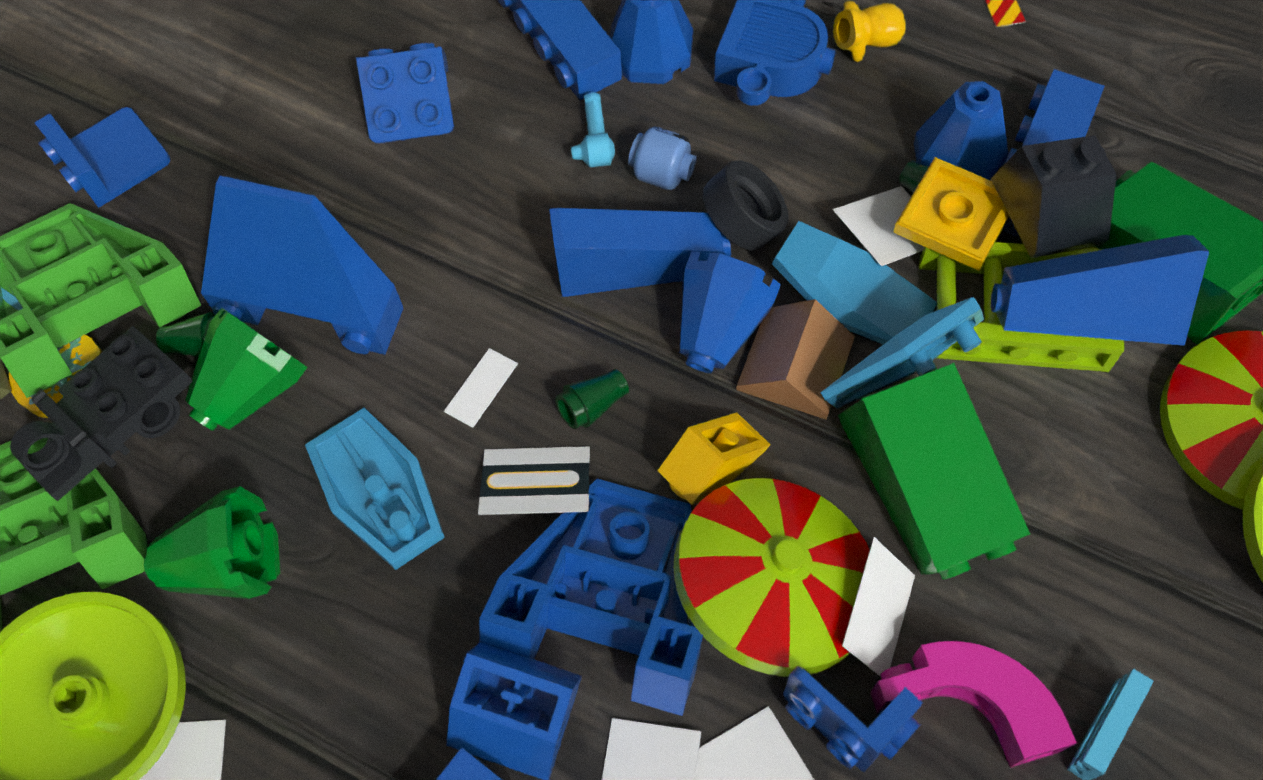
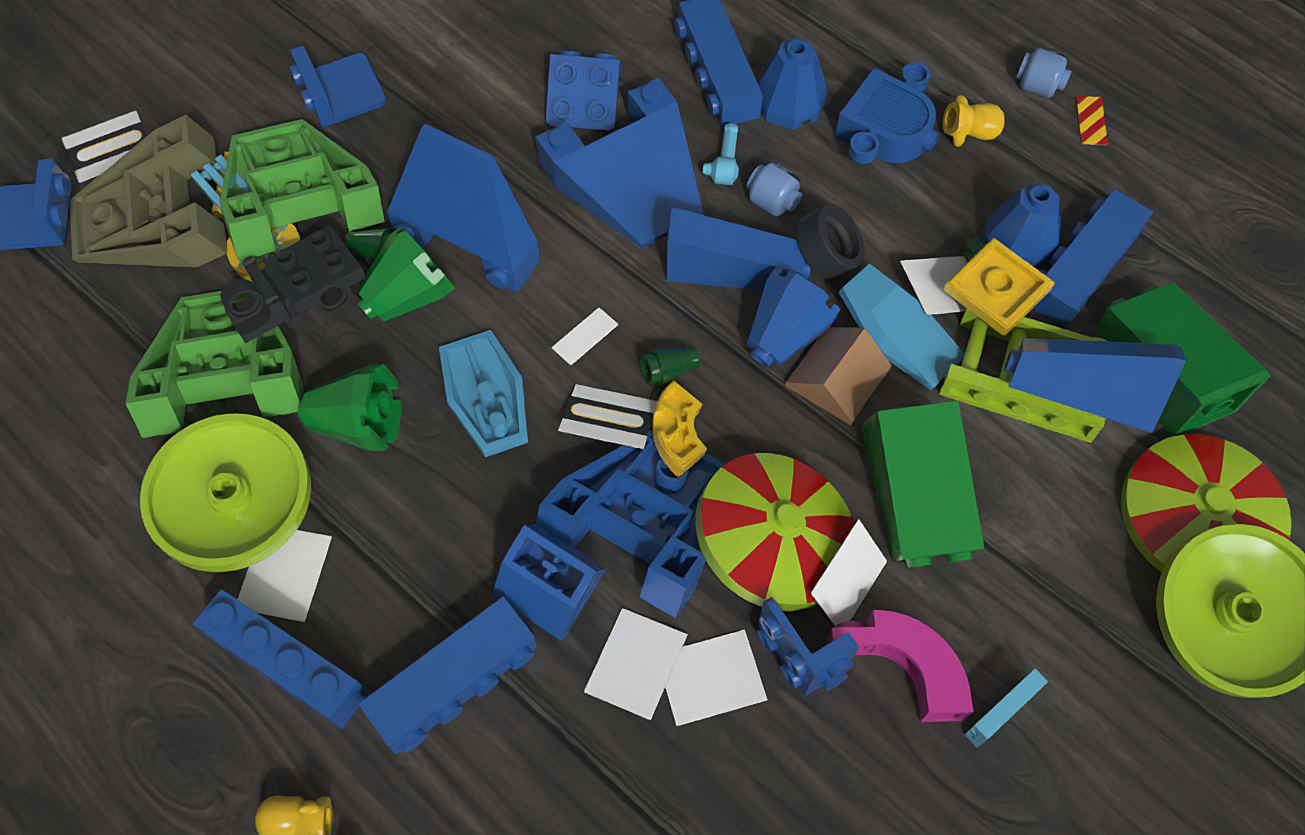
camera: 10 degrees right, 0 degrees up
yellow slope [657,412,771,505] -> none
dark azure piece [820,297,984,409] -> none
black slope [991,135,1117,259] -> none
none -> blue wedge [536,78,703,249]
none -> yellow tile [652,380,707,477]

